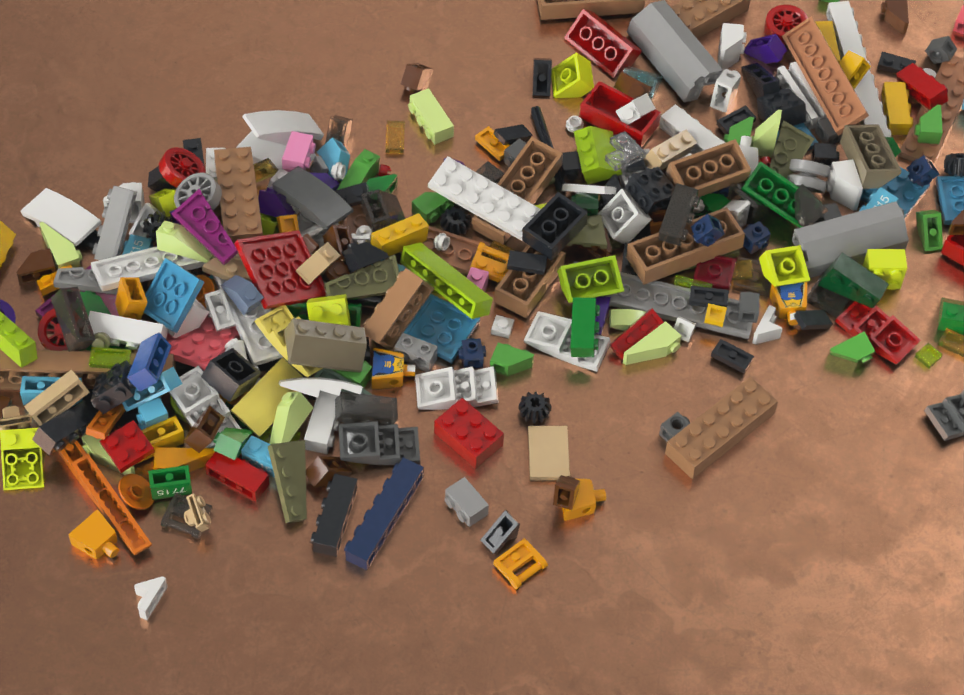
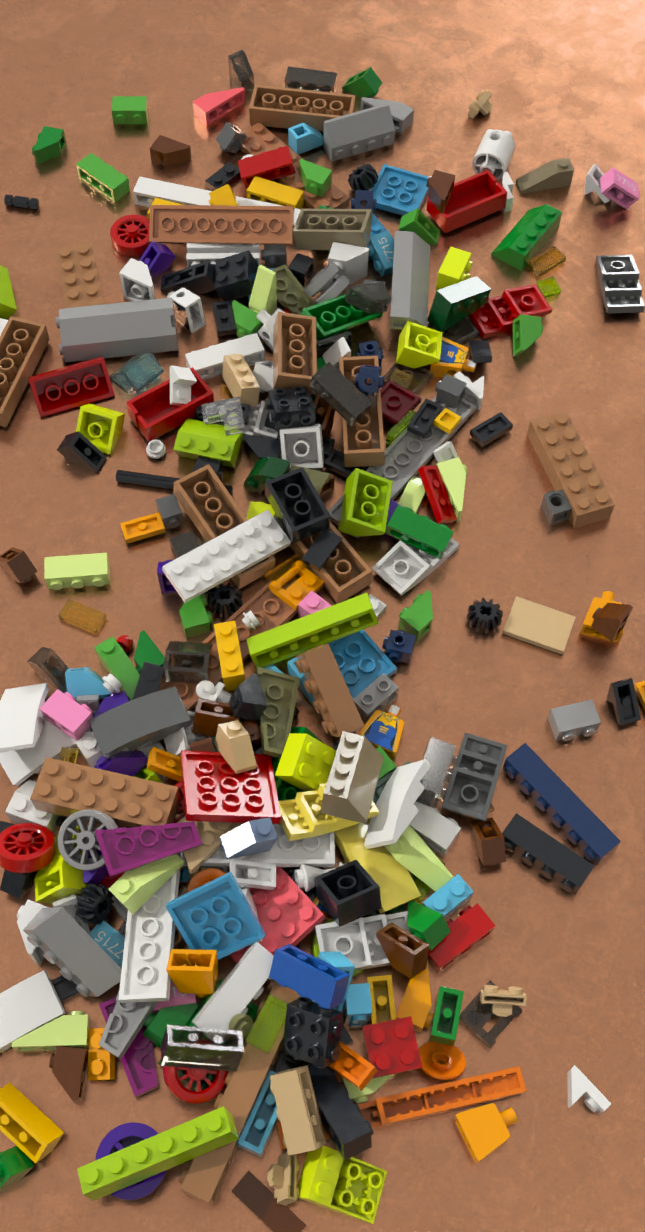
camera: 65 degrees left, 5 degrees up
olive wing [268,440,307,523] -> none
white slope [415,366,499,410] -> none
red brick [434,398,504,469] -> none
black tile [494,124,533,145] -> none
white tile [562,184,616,194] -> none
reddish brown slope [614,71,653,99] -> none

